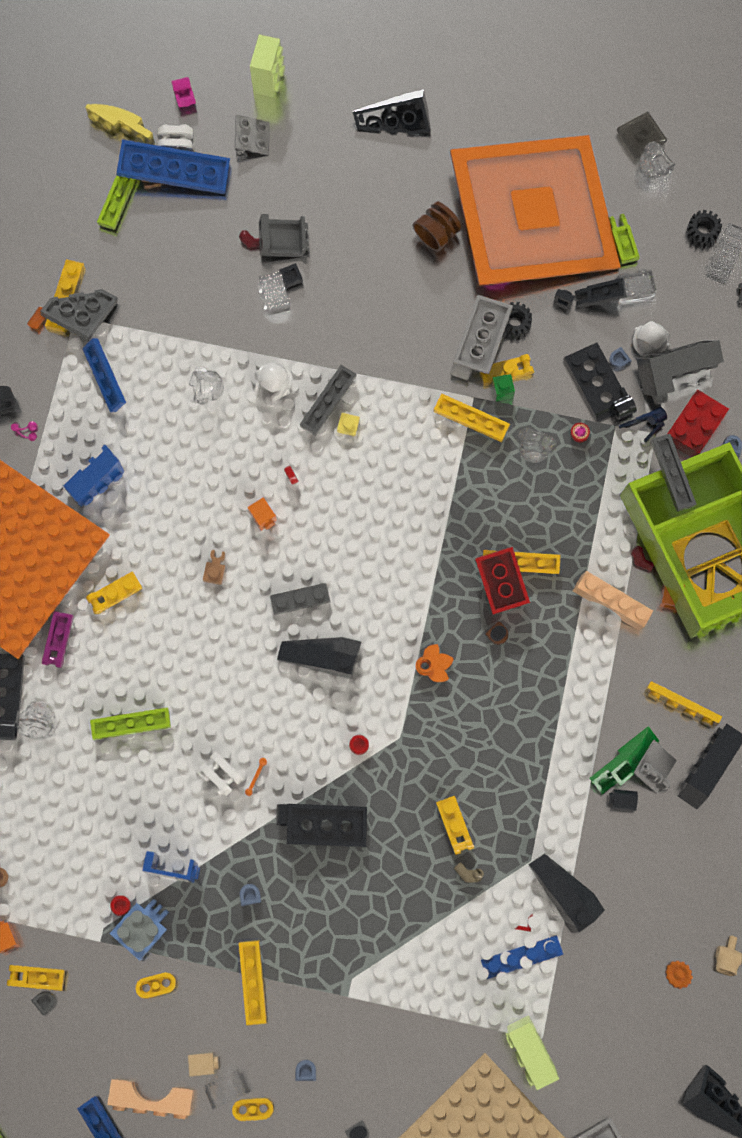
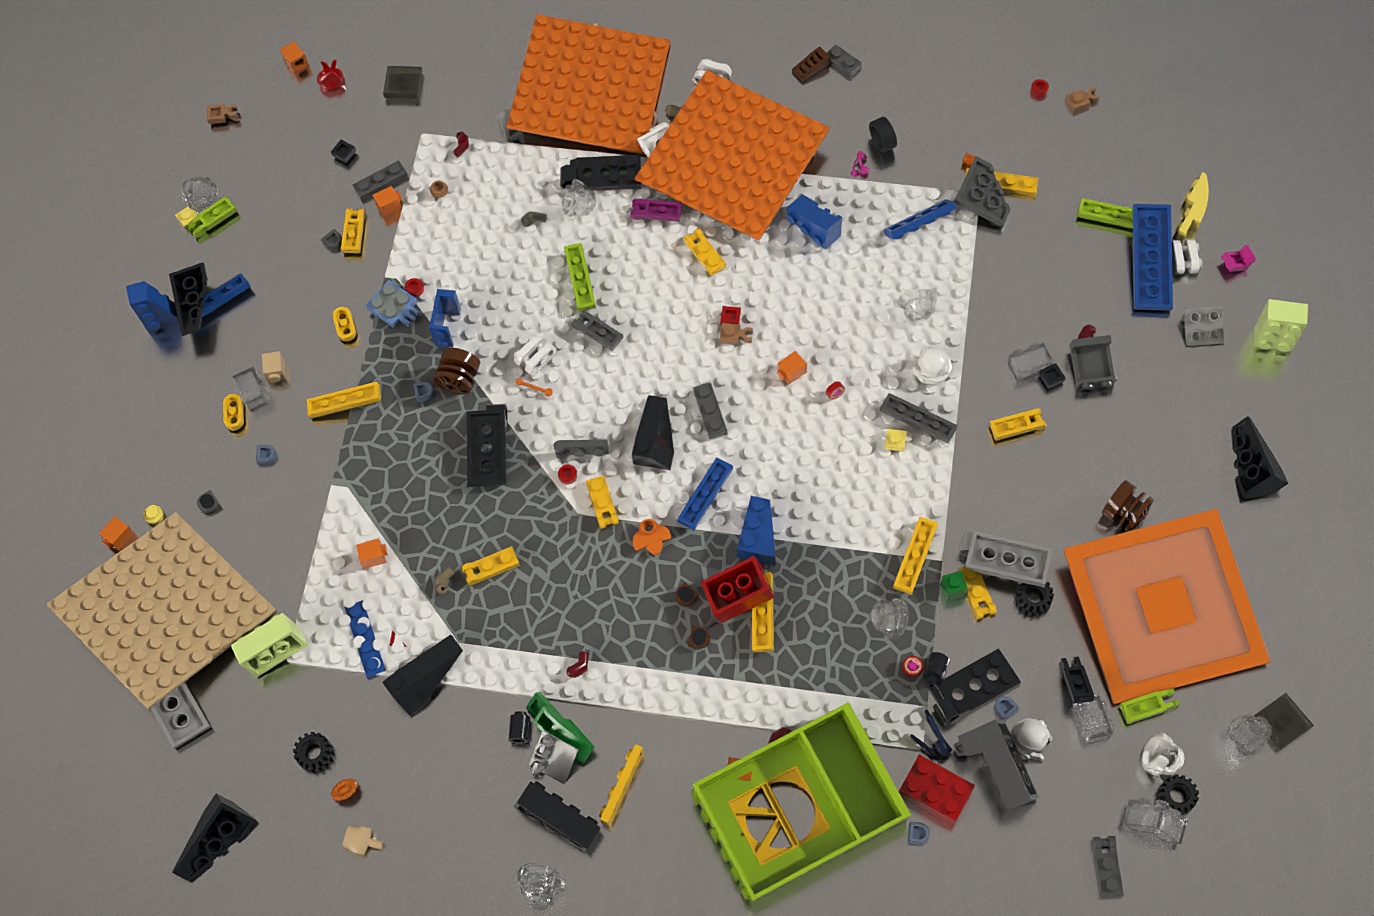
camera: 90 degrees right, 10 degrees down
light nougat arch [107,1079,195,1119] -> none
black plate [554,289,575,309] -> none
light nougat arch [573,571,653,631] -> none
dark grey plate [651,434,697,512] -> none
none -> black tyre [293,732,333,772]
none -> orange brick [356,538,388,569]
none -> reddish brown wheel [433,347,481,395]
none -> clear smoke arm [521,211,547,227]
none -> dark grey plate [553,439,609,458]
none -> dark red arm [566,651,589,678]
none -> dark grey plate [571,310,623,351]
none -> yellow plate [586,475,619,529]
none -> blue plate [677,457,733,531]
none -> tile [688,626,710,649]
none -> red tile [720,306,741,326]
none -> blue wedge [737,496,776,566]
none -> black brick [923,652,949,685]
none -> yellow plate [989,408,1047,441]
none -> white helmet [1141,733,1184,776]

